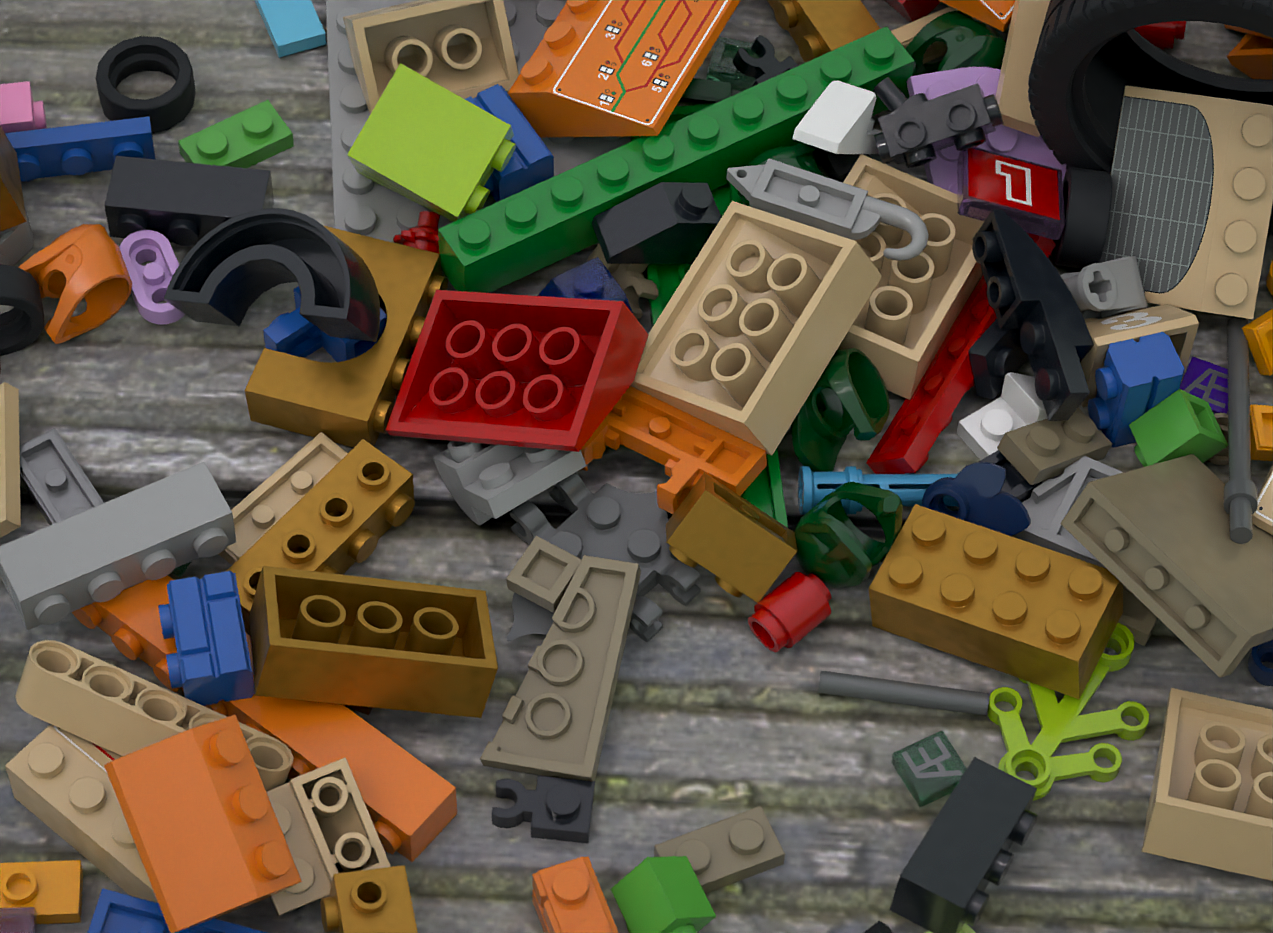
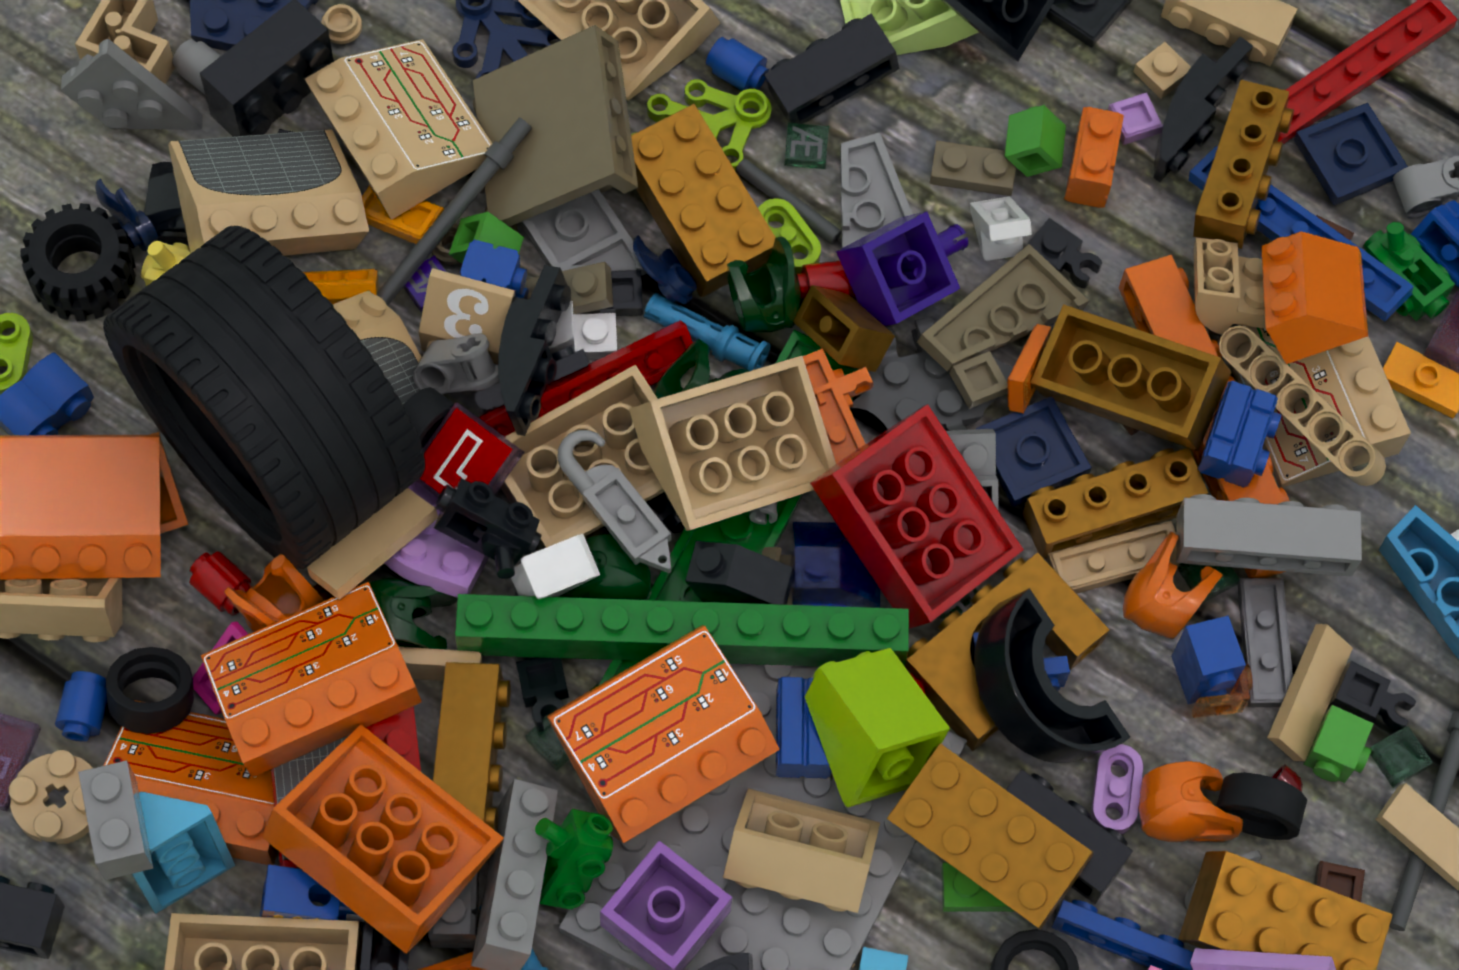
camera: 150 degrees left, 10 degrees up
none -> blue brick [706,37,769,91]
none -> lime plate [758,198,821,274]
none -> dark purple brick [836,211,969,326]
none -> light grey wing [840,132,913,248]
none -> pearl gold brick [886,743,1094,930]
none -> white slope [970,196,1032,261]
none -> dark blue plate [976,396,1092,507]
none -> orange tile [1008,324,1052,414]
none -> orange helmet [1123,531,1223,639]
none -> blue brick [1171,615,1246,706]
none -> clear orange bracket [1192,664,1253,718]

